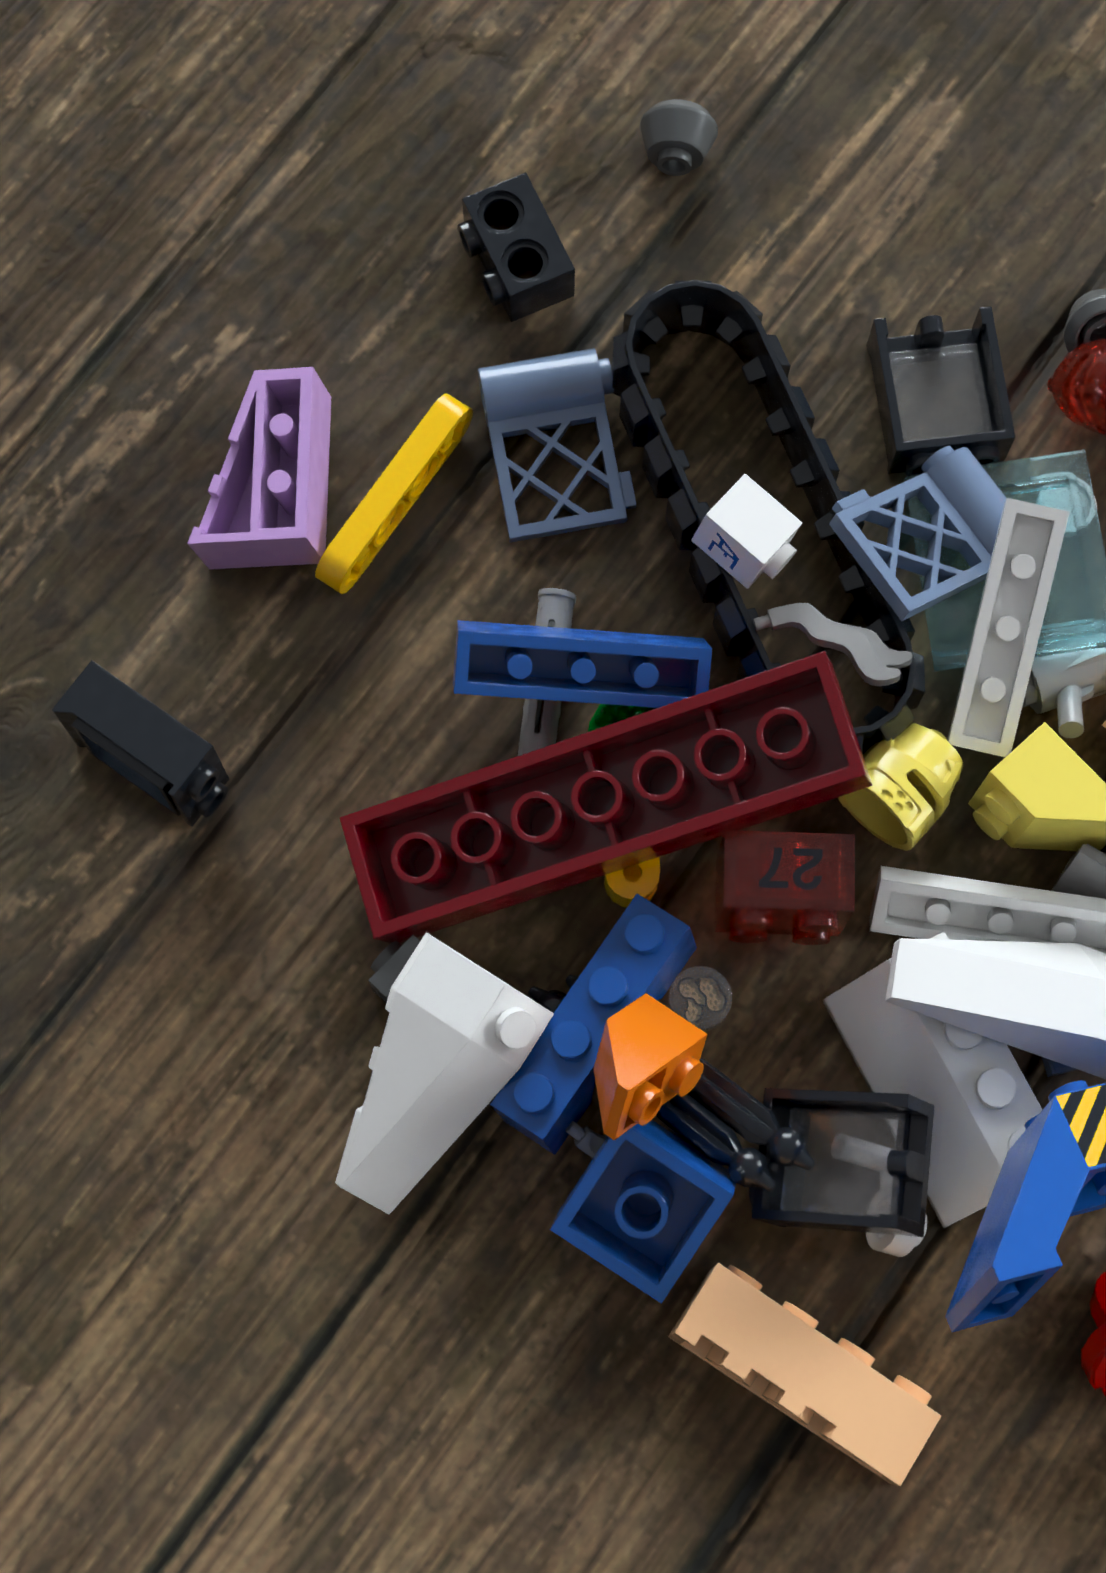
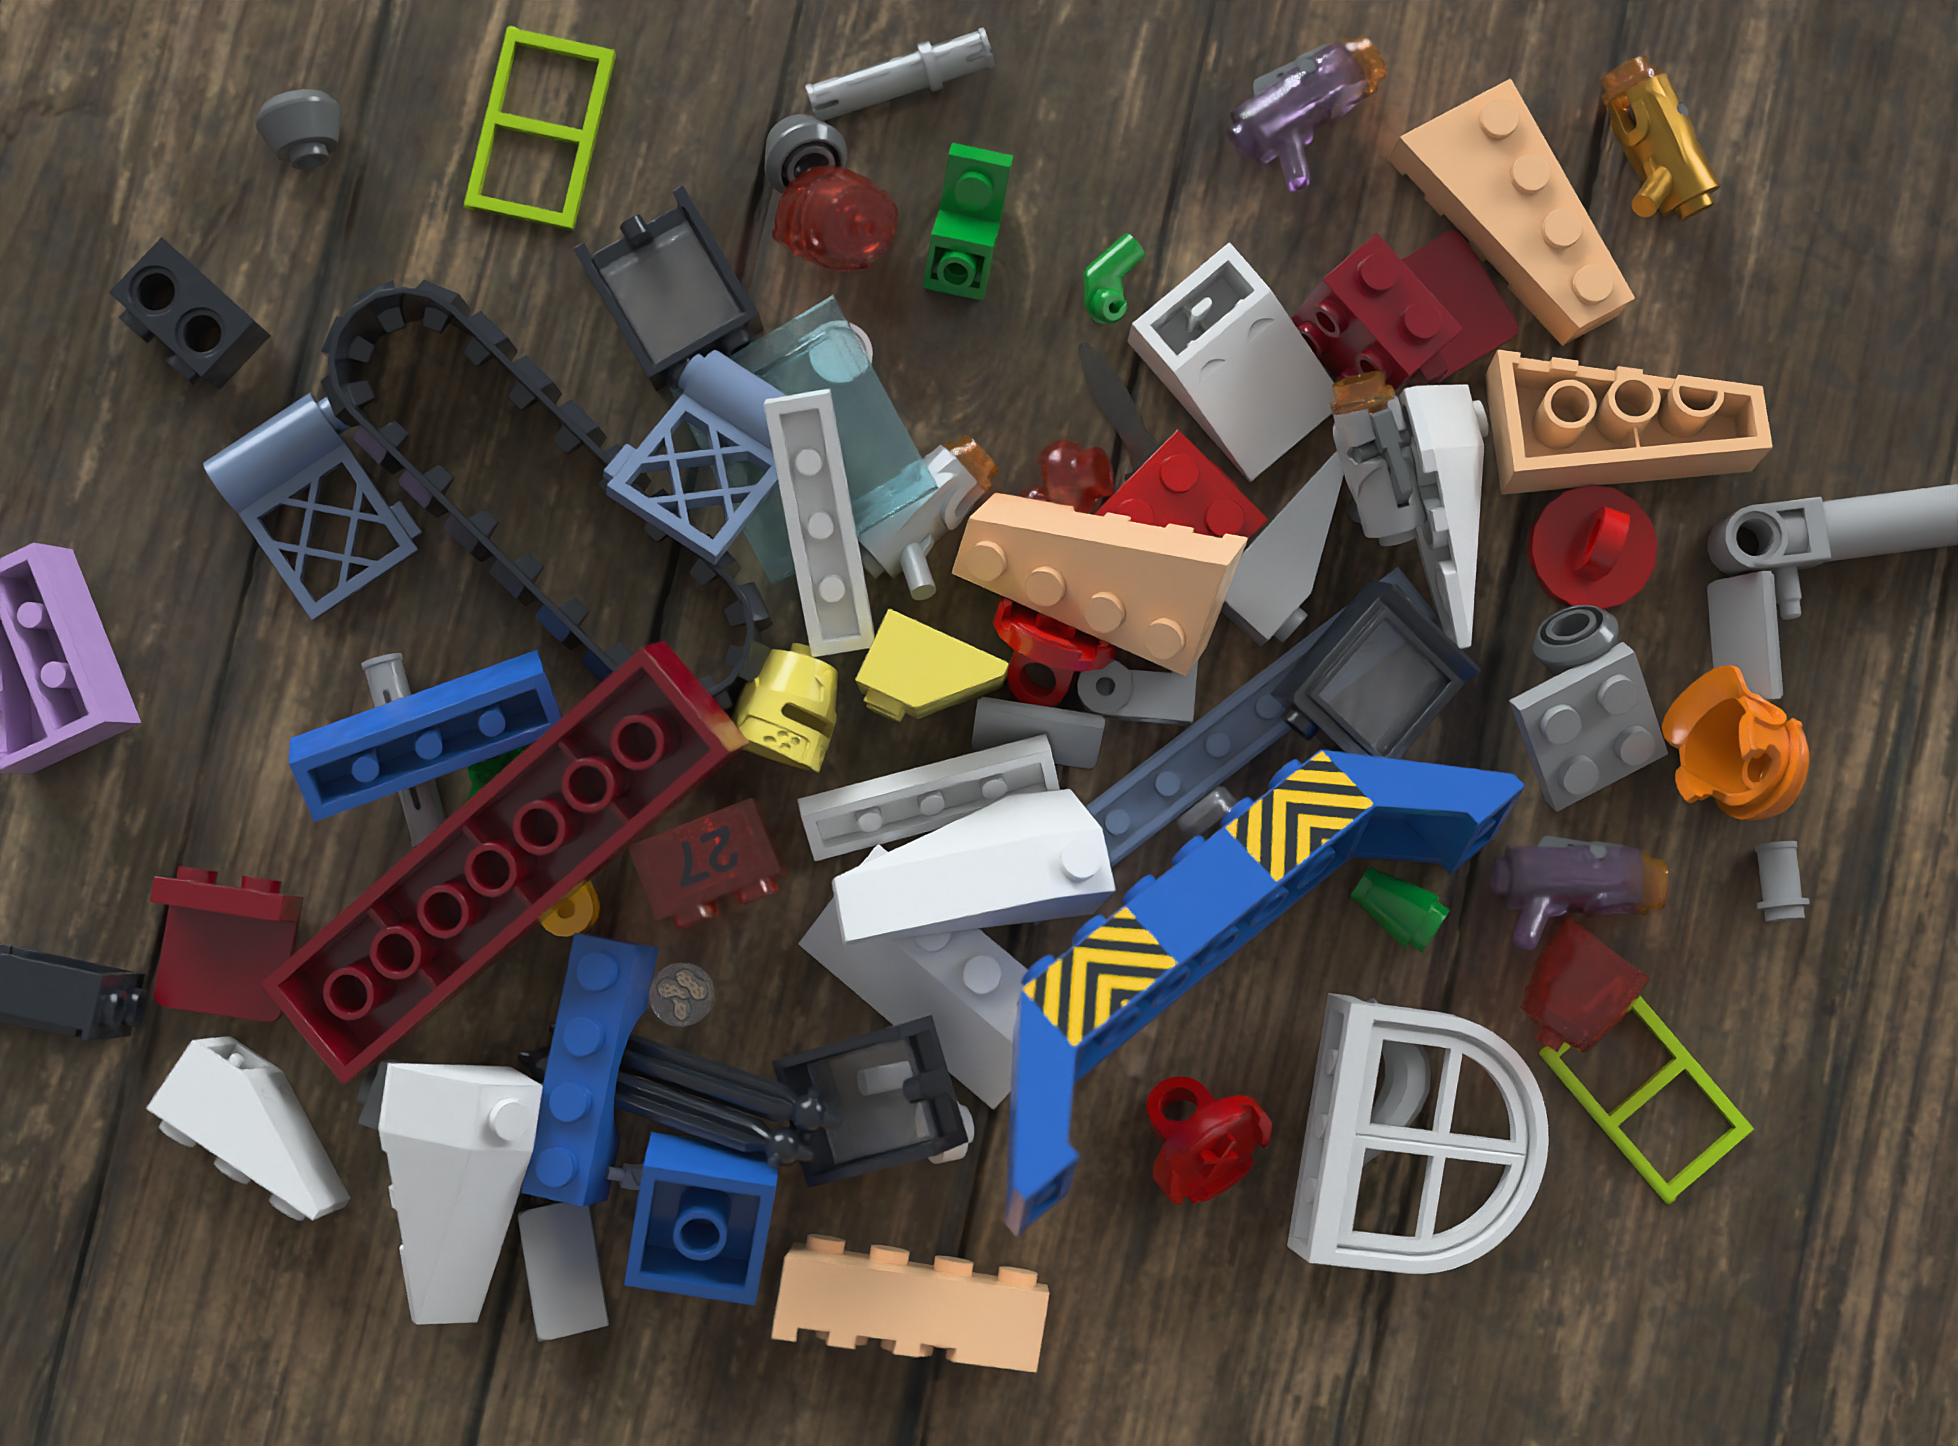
camera: 25 degrees left, 10 degrees up
yellow beam [315,393,473,594] -> none
orange slope [593,993,708,1140] -> none
white brick [691,474,802,589] -> none
light grey hair [753,603,913,686] -> none
none -> white slope [146,1036,351,1221]
none -> dark red bracket [150,866,304,1022]
none -> lime window [464,26,616,231]
none -> light grey slope [518,1201,609,1342]

